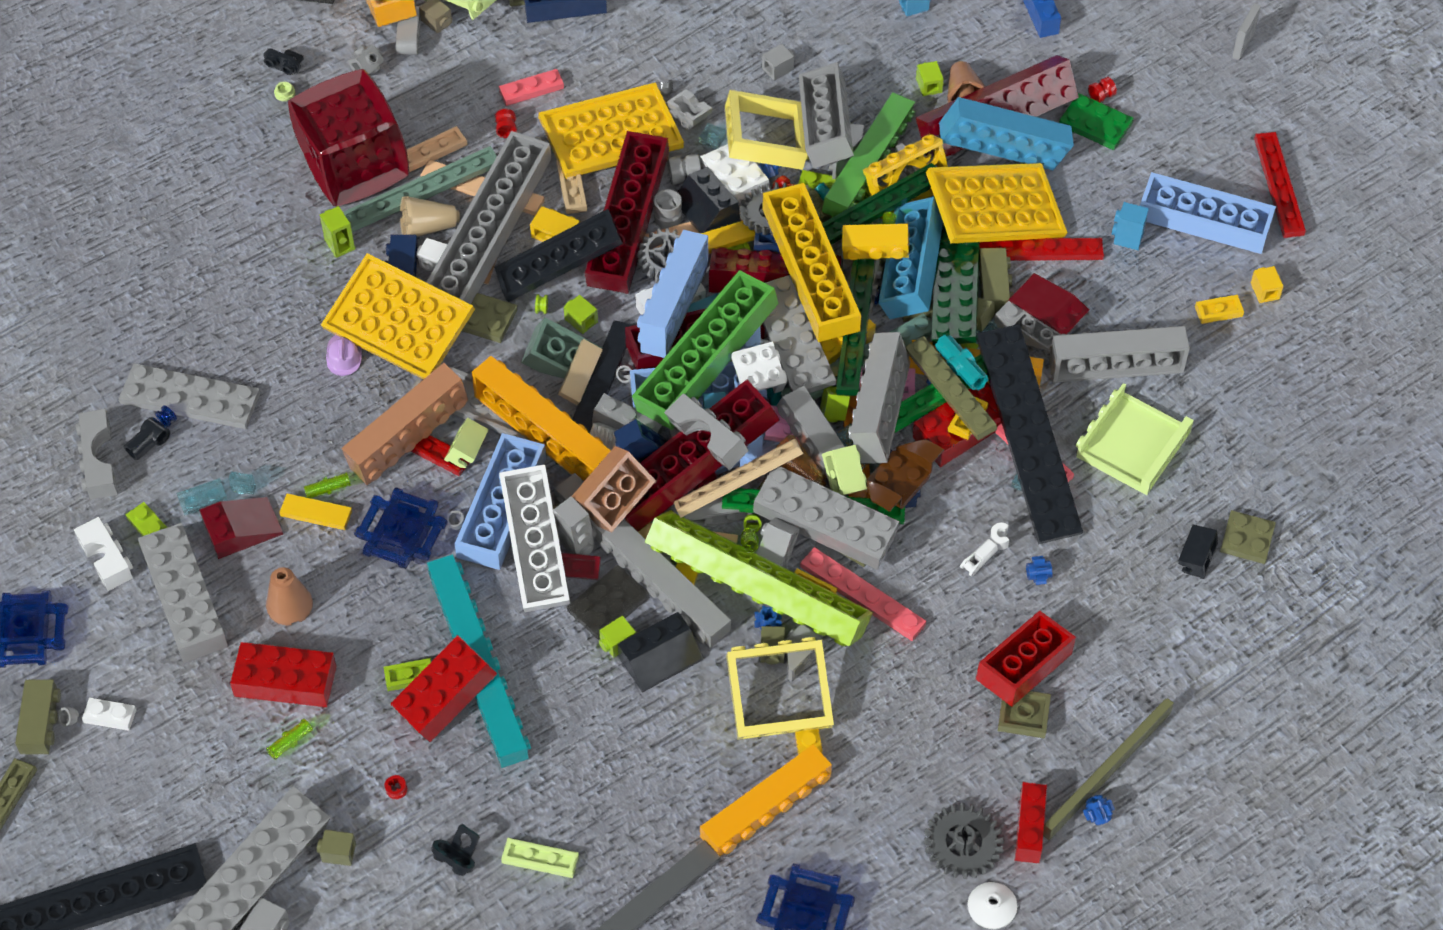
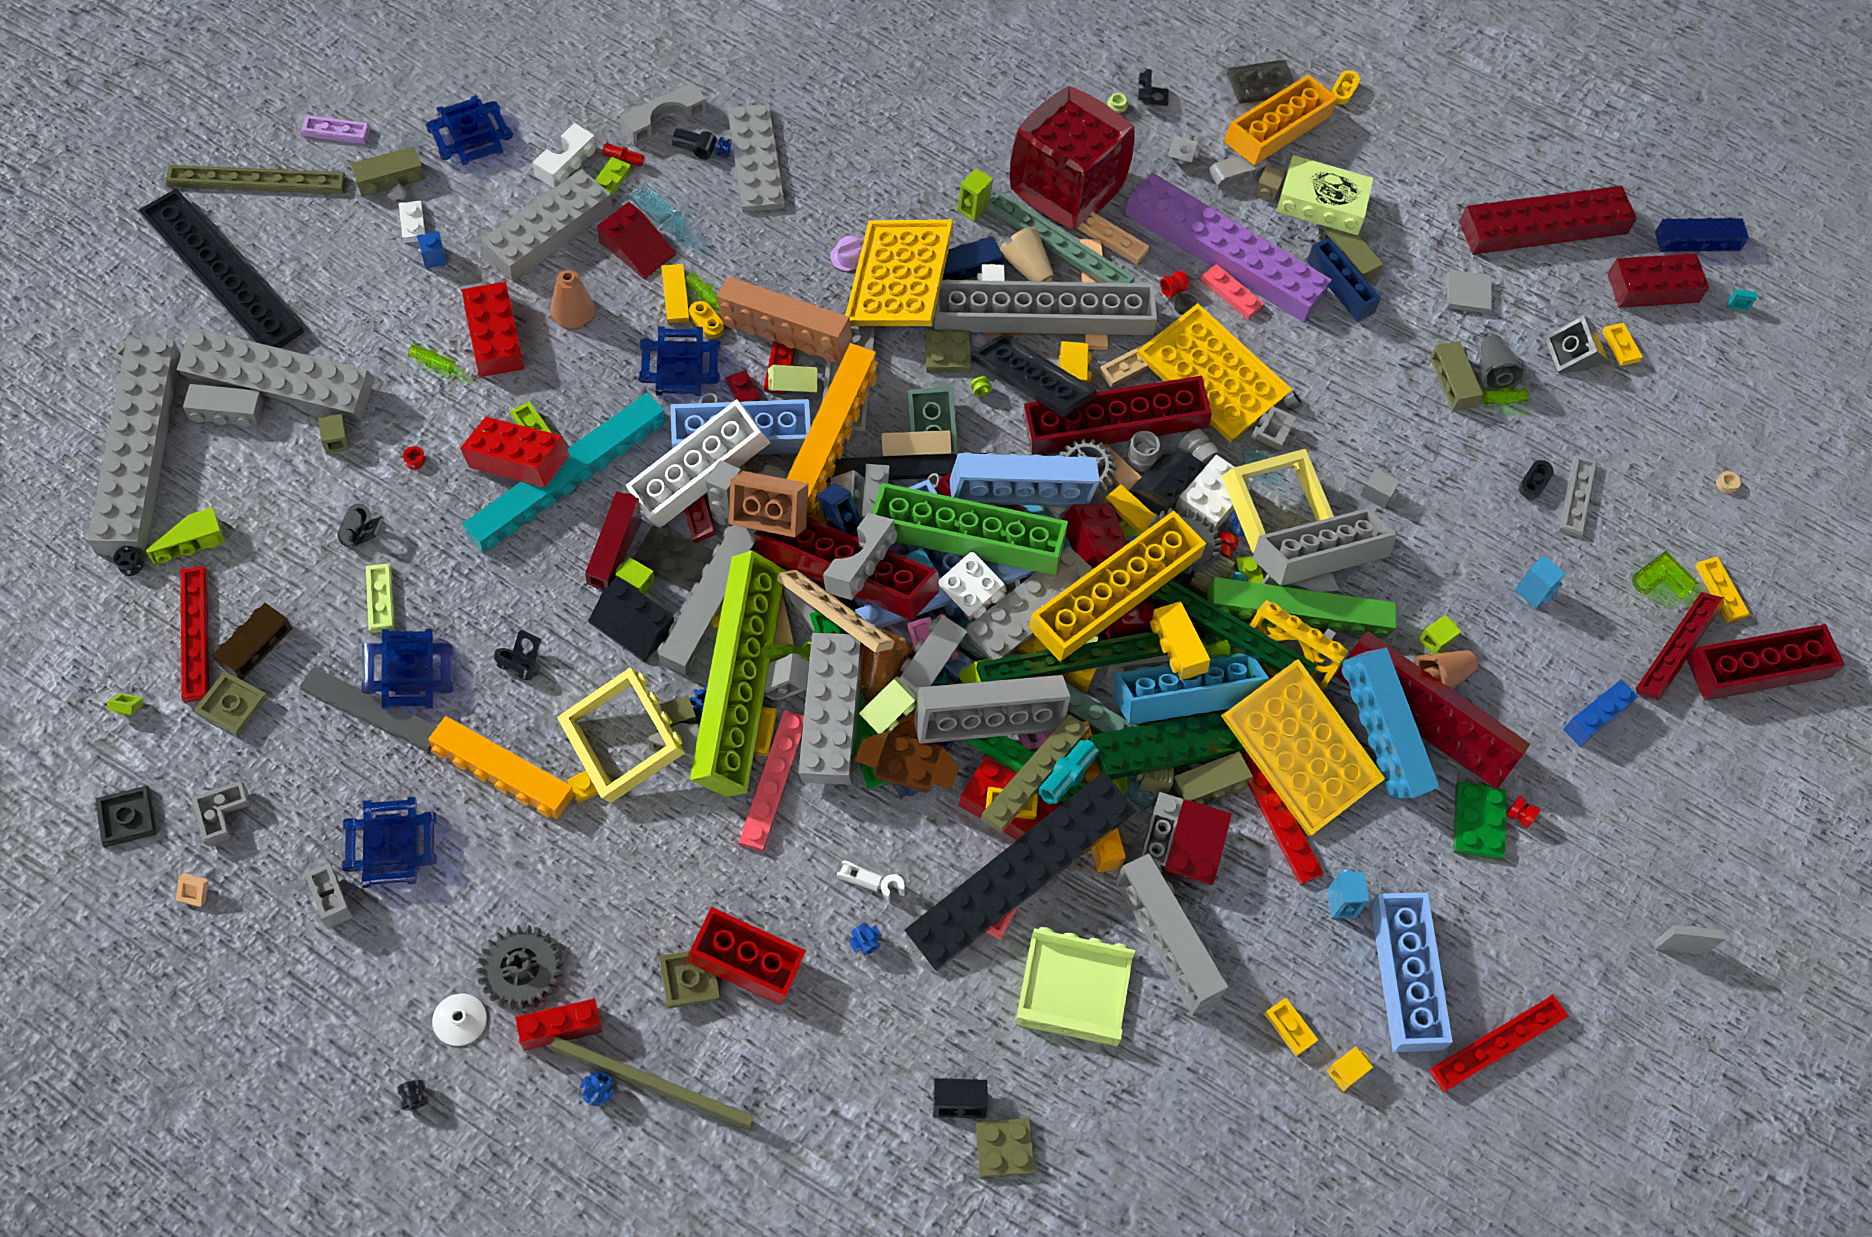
camera: 60 degrees right, 5 degrees up
lime brick [564,295,598,335] -> none
none -> clear blue brick [361,629,453,709]
none -> blue brick [417,231,447,269]
none -> black bracket [493,630,541,680]
none -> dark red slope [585,491,642,590]
none -> red axle [602,142,645,167]
none -> yellow plate [689,301,724,340]
none -> dark red plate [725,370,761,402]
none -> medium lavender brick [1125,172,1332,322]
none -> clear smoke tile [1174,293,1196,315]

